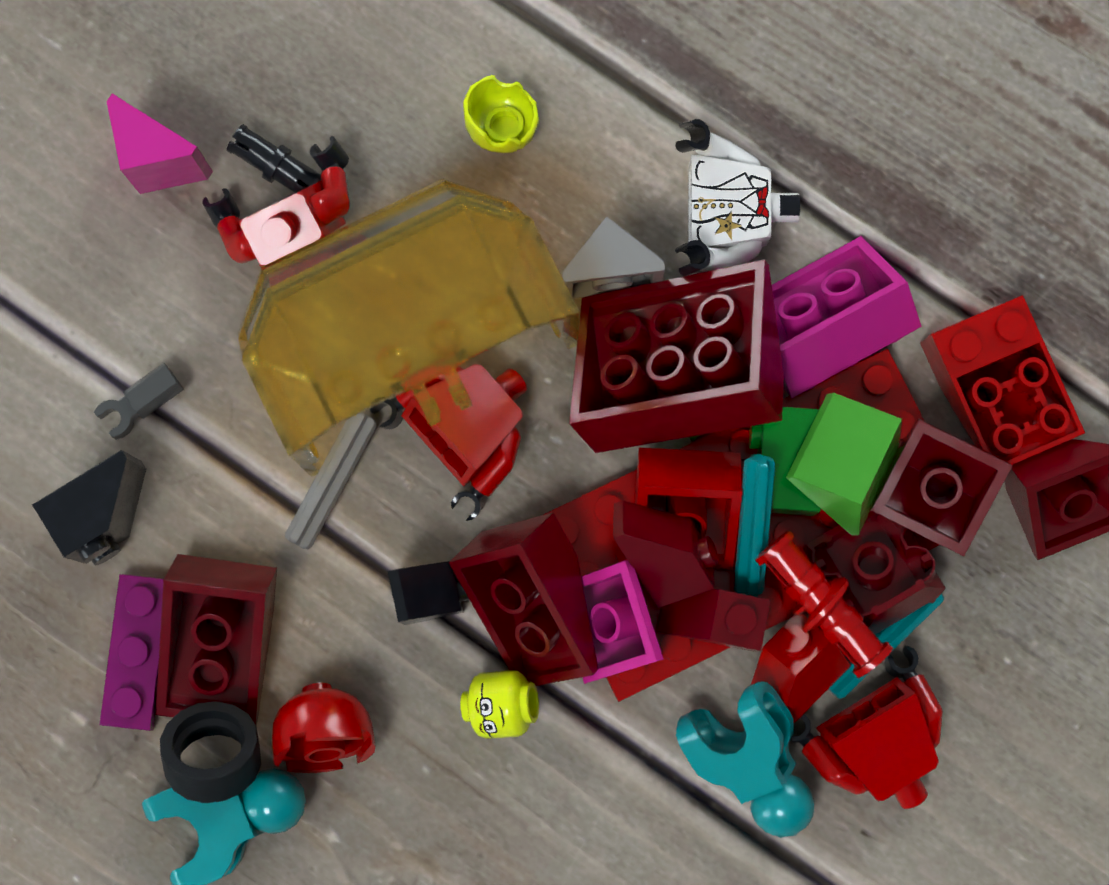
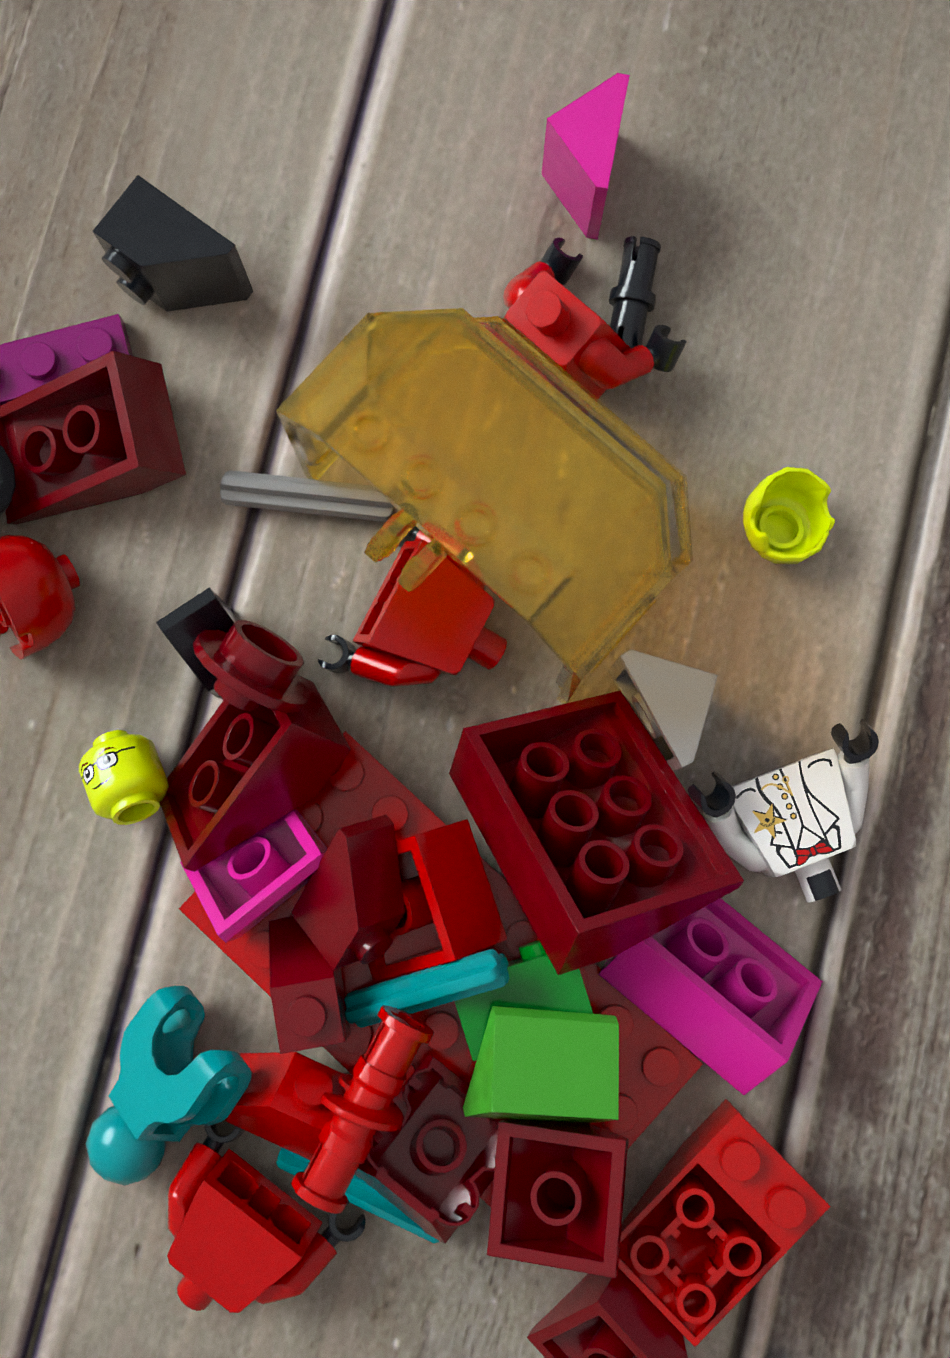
camera: 70 degrees right, 0 degrees up
dark grey bar [94,363,184,440] -> none
none -> dark red piece [193,620,310,713]

